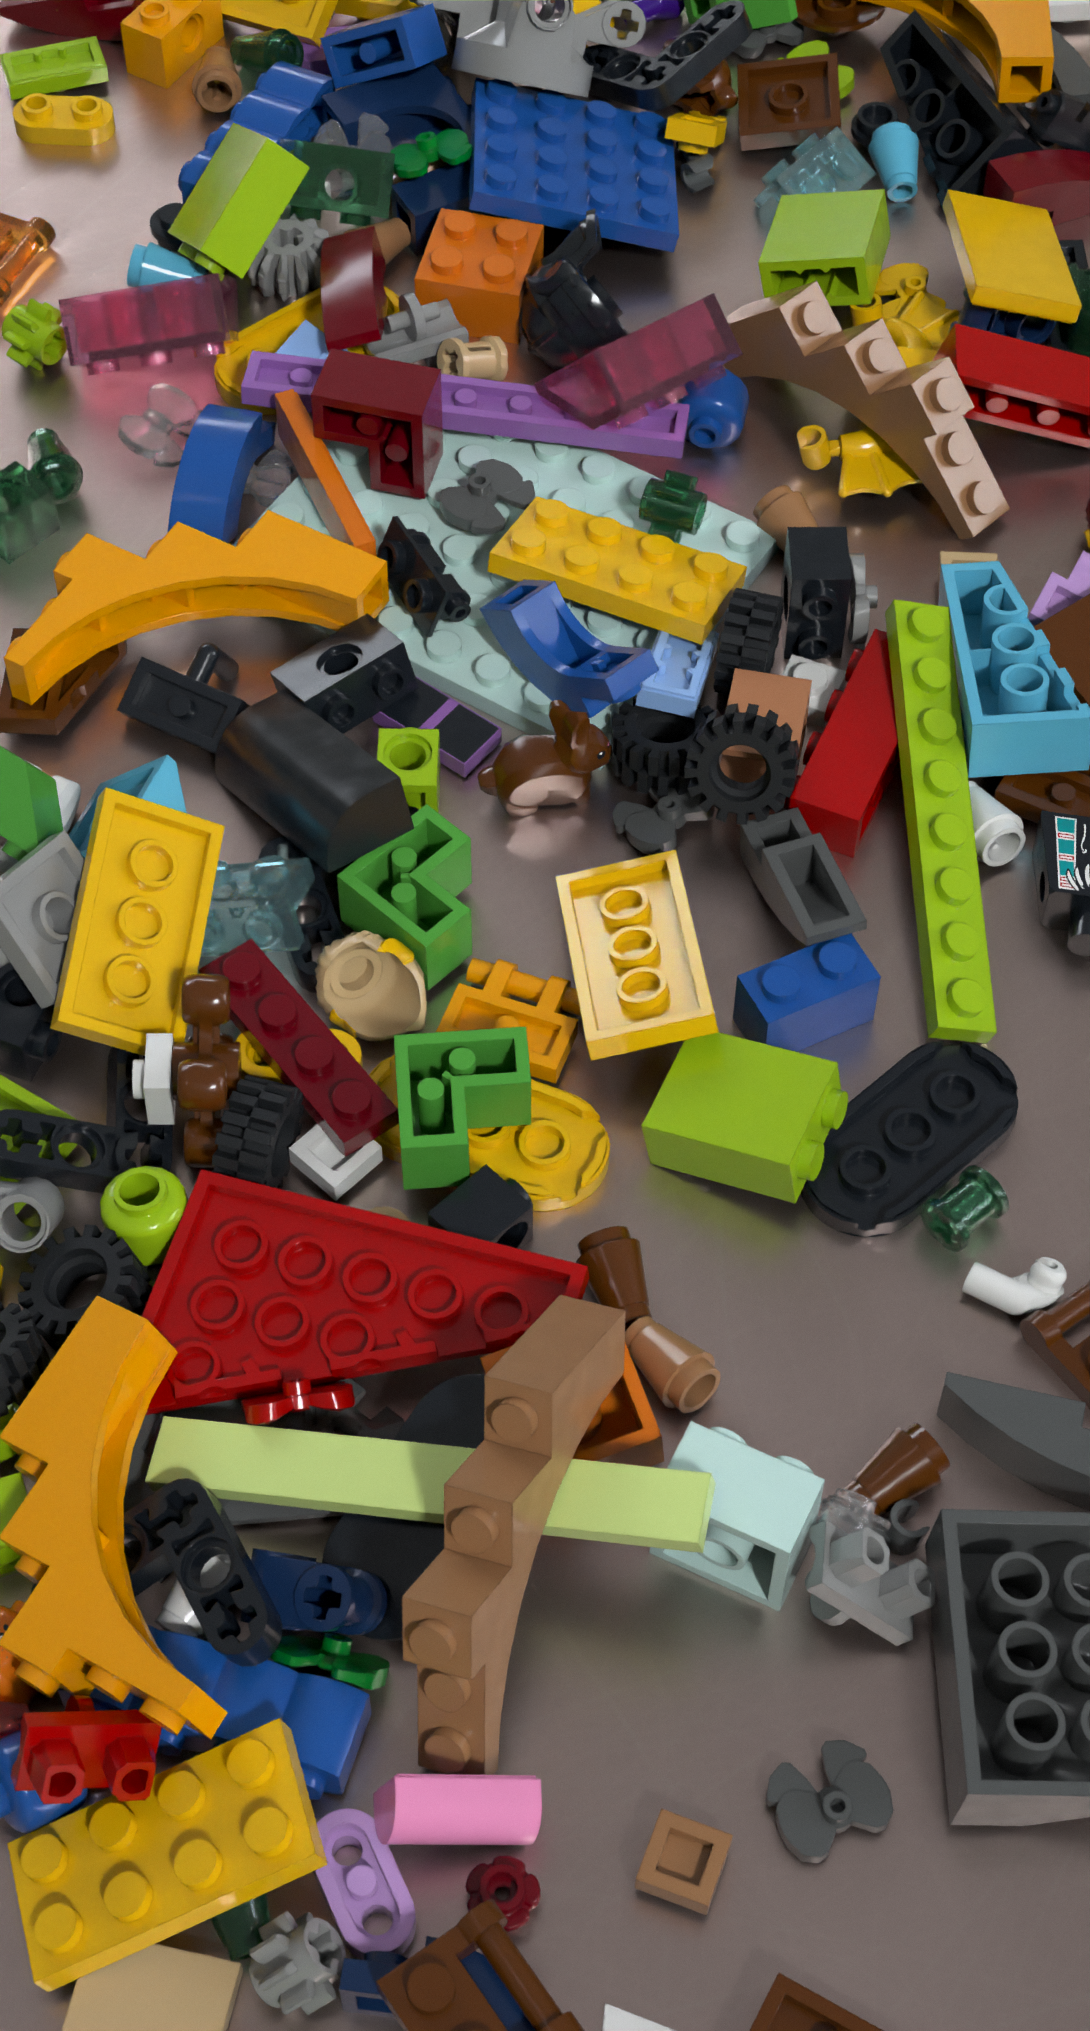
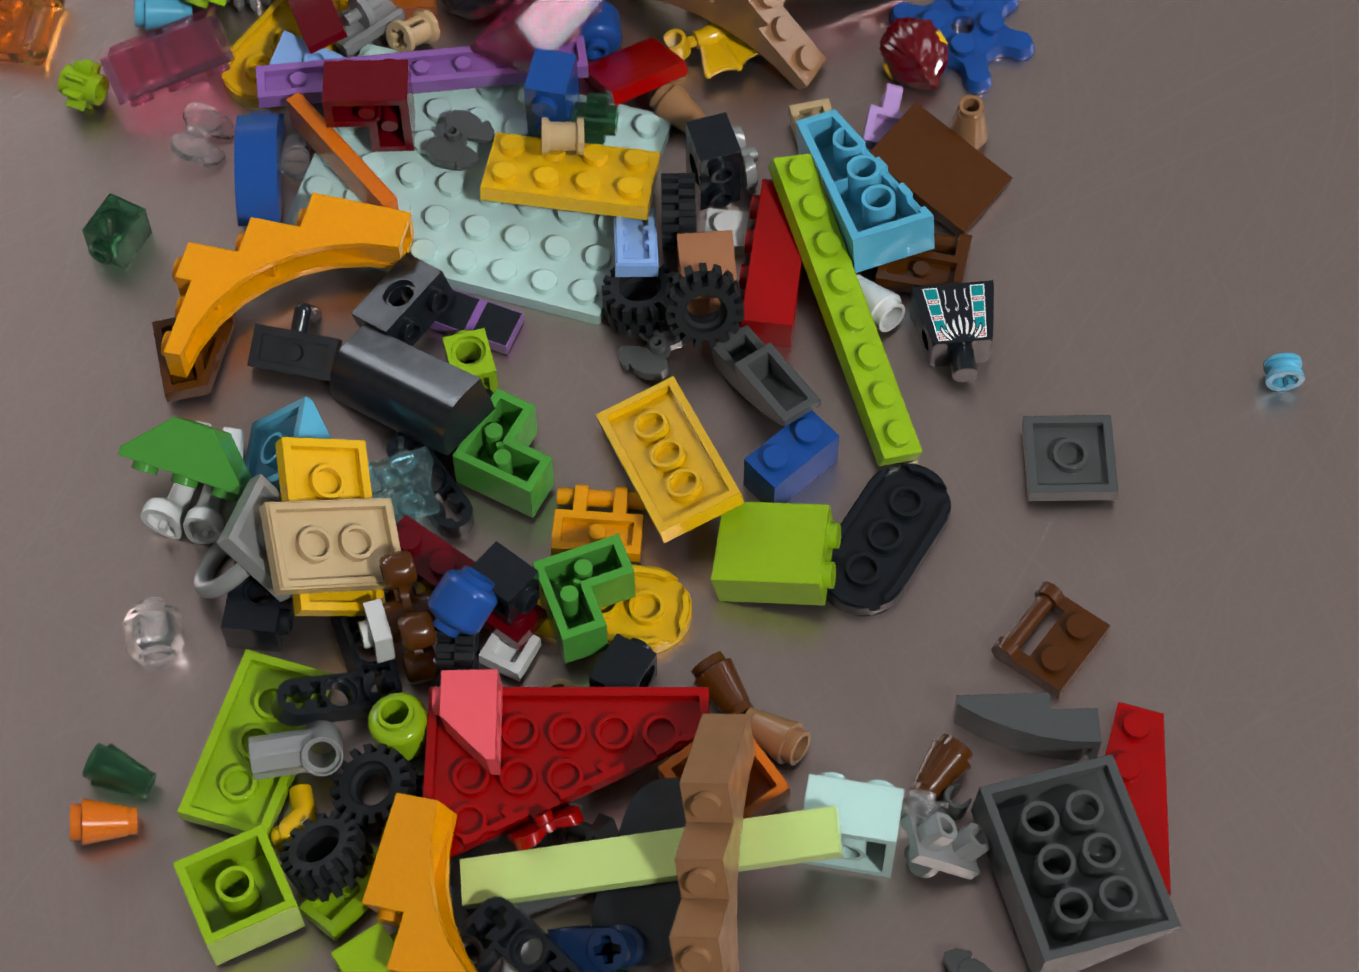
camera: 15 degrees left, 5 degrees up
clear green cone [27,428,83,505] -> none
tan hair [315,930,427,1042] -> none
black hinge [376,516,471,637] -> none
reddish brown animal [478,700,612,817] -> none
blue arch [479,579,659,718] -> none
clear green bush [920,1165,1009,1252] -> none
white arm [962,1257,1067,1316] -> none
none -> tan tile [259,498,401,595]
none -> blue head [427,565,498,638]
none -> coral slope [432,669,503,775]
none -> black brick [471,541,540,625]
none -> blue brick [524,48,580,138]
none -> tan bush [541,117,584,155]
none -> red tile [584,37,688,105]

